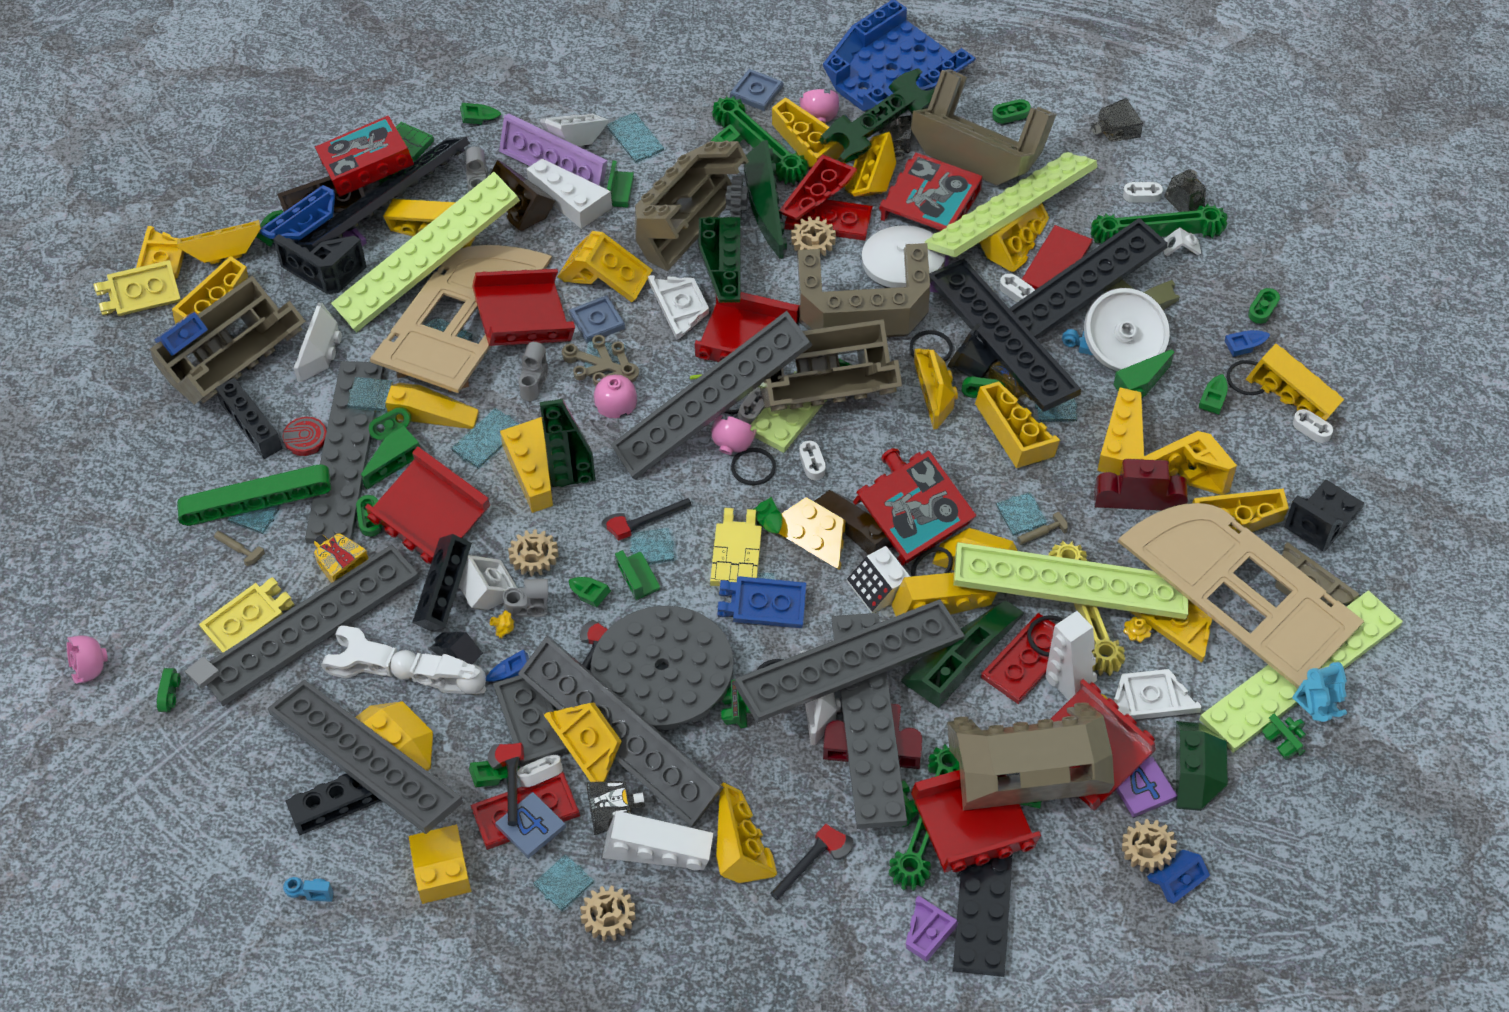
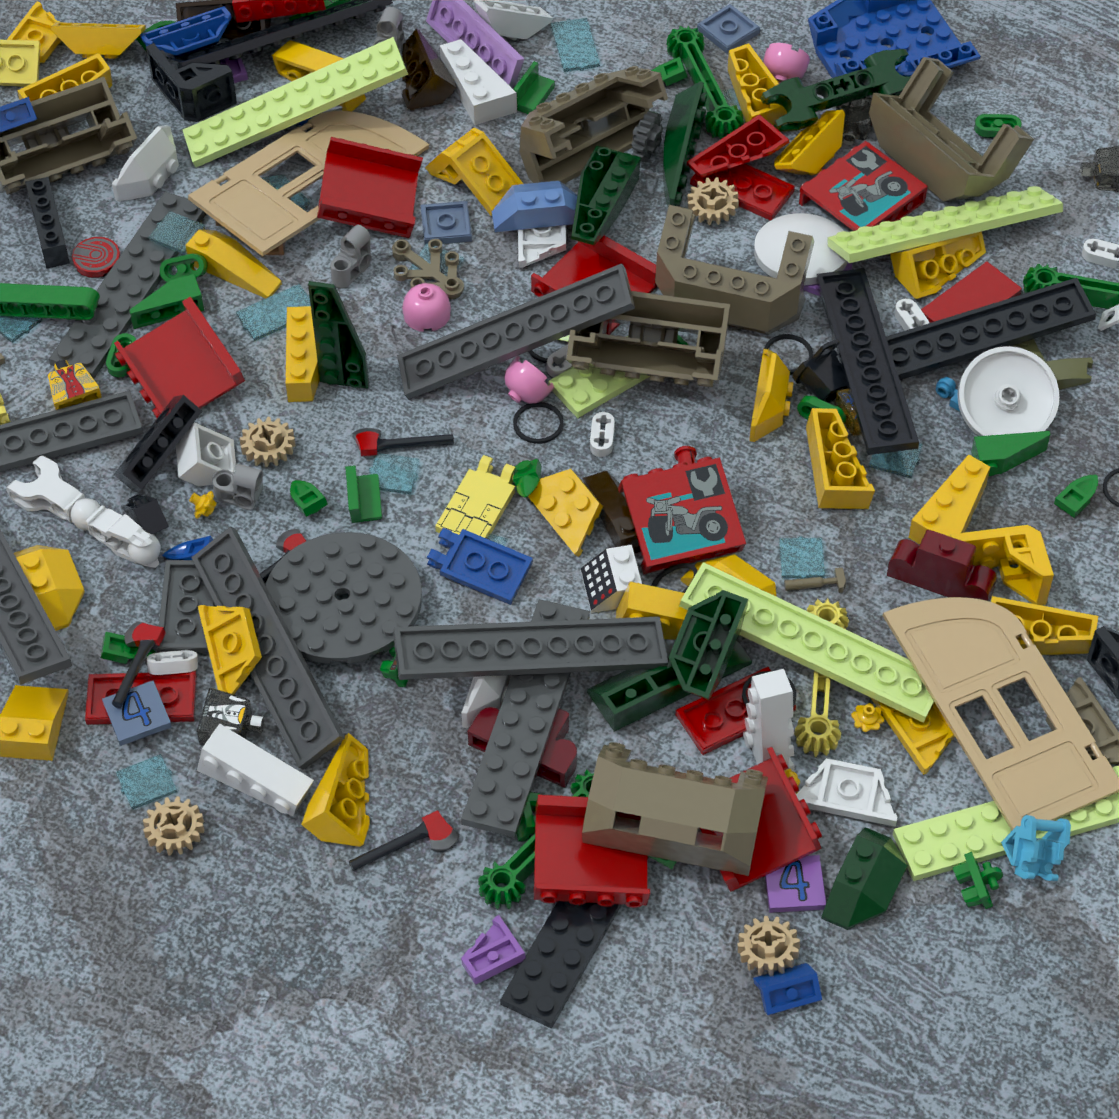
camera: 20 degrees right, 0 degrees up
none -> medium blue wedge [492,181,577,232]
none -> dark green wedge [669,590,749,700]

